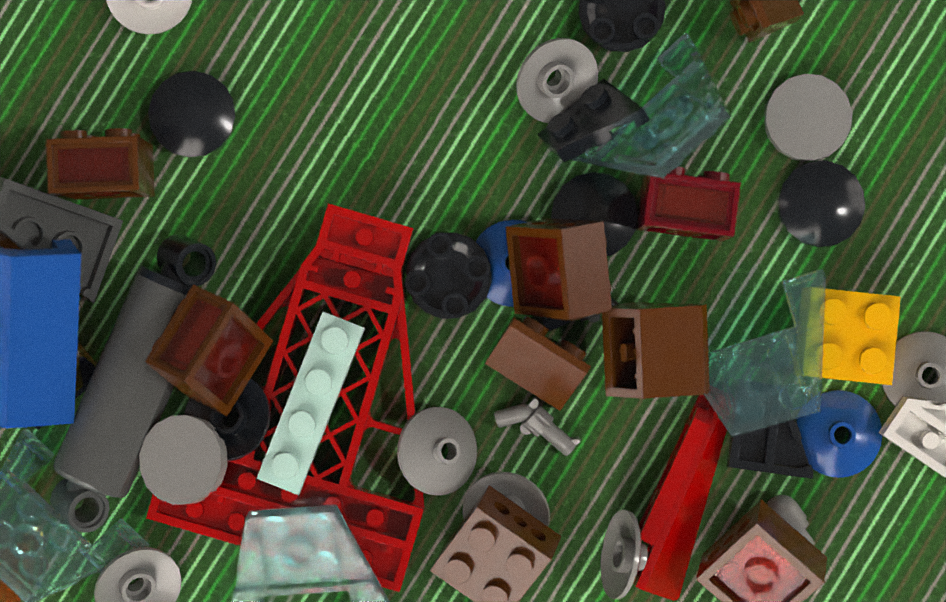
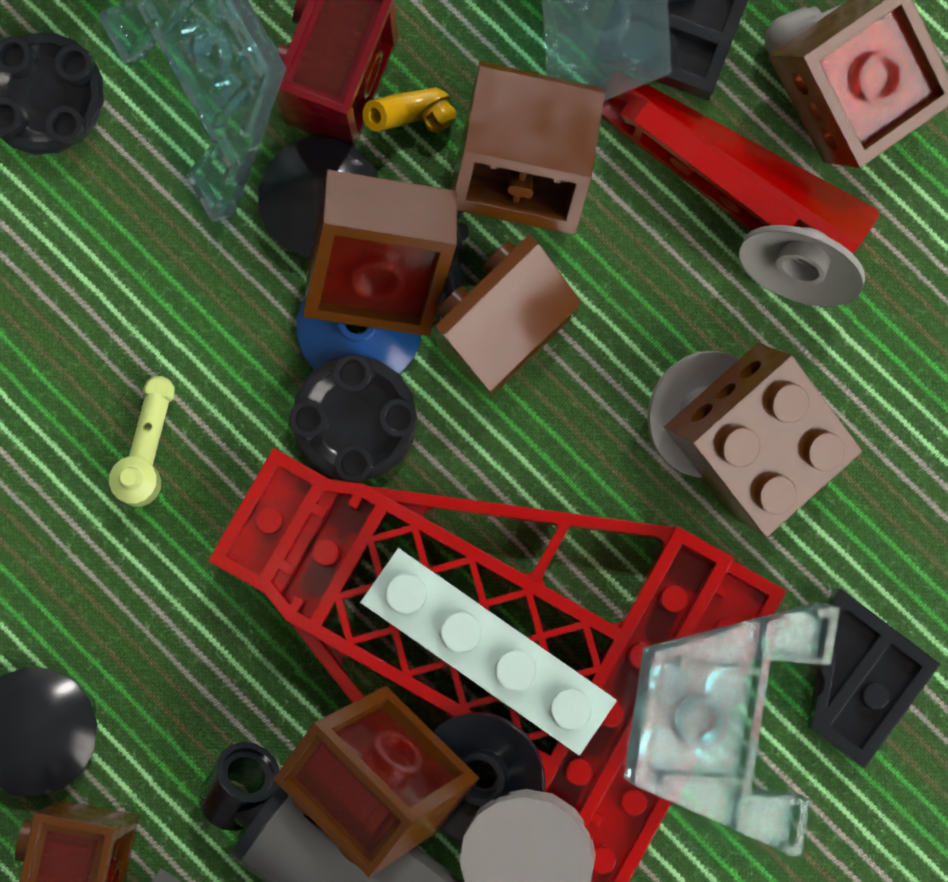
camera: 75 degrees left, 5 degrees down
light grey dish [397,407,477,495] -> none
light grey piece [494,396,581,456] -> none
light grey dish [516,38,598,123] -> none
black wing [537,78,650,162] -> none
none -> yellowish green piece [109,376,175,507]
none -> yellow arm [363,87,457,133]

